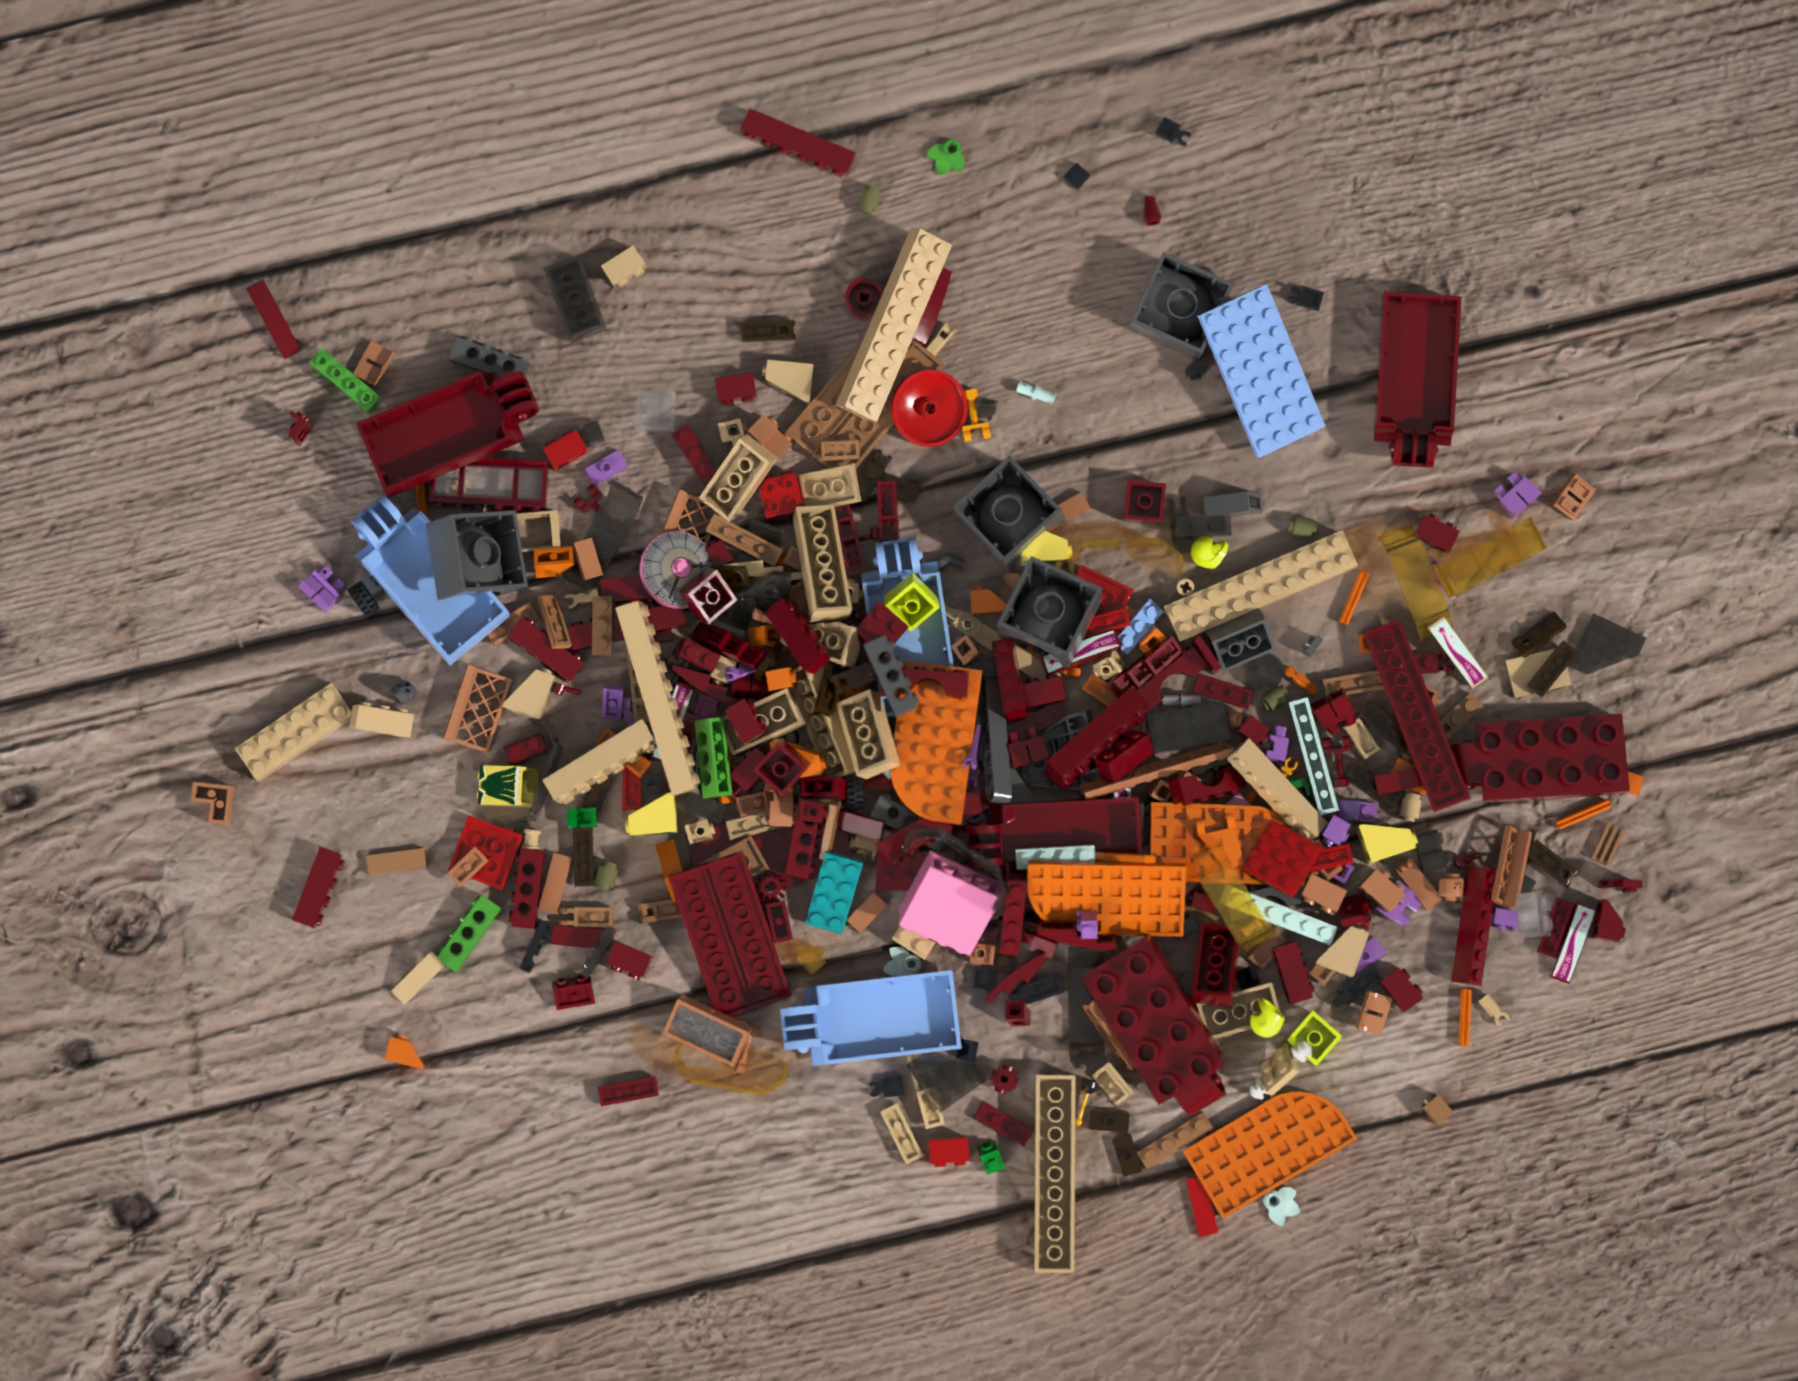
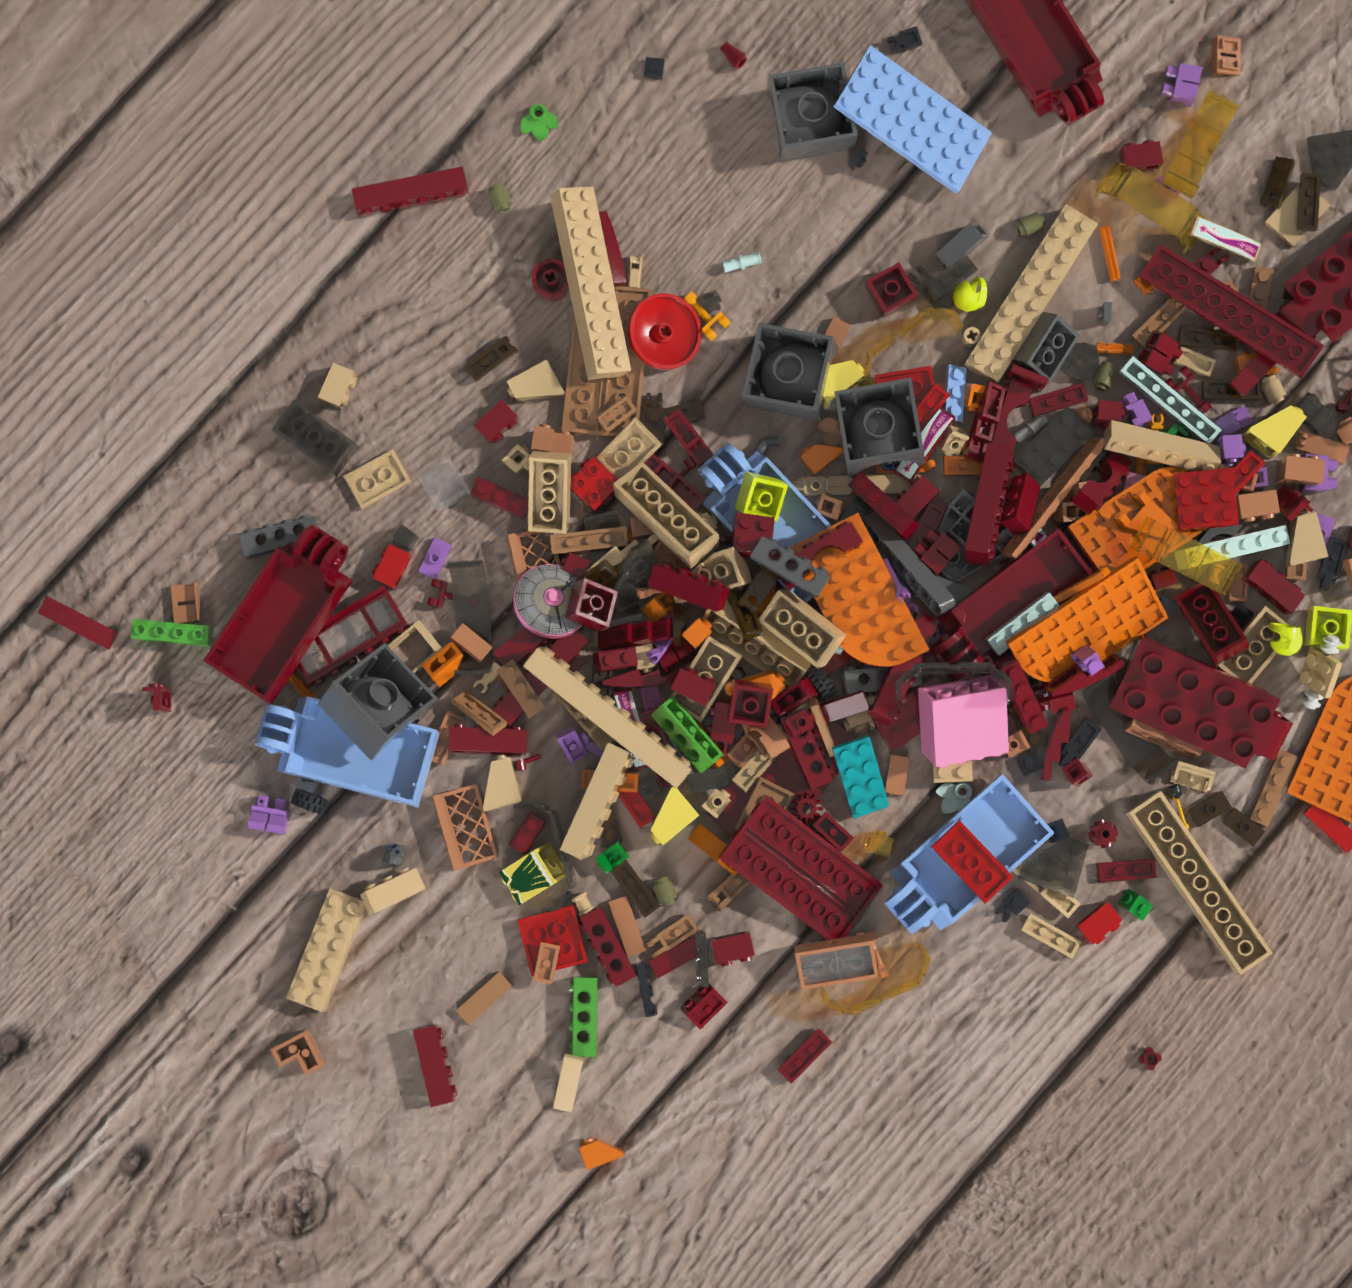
camera: 35 degrees left, 0 degrees up
none -> tan tile [343,449,412,510]
none -> red tile [930,820,1013,904]
none -> dark red plate [1138,1047,1162,1070]

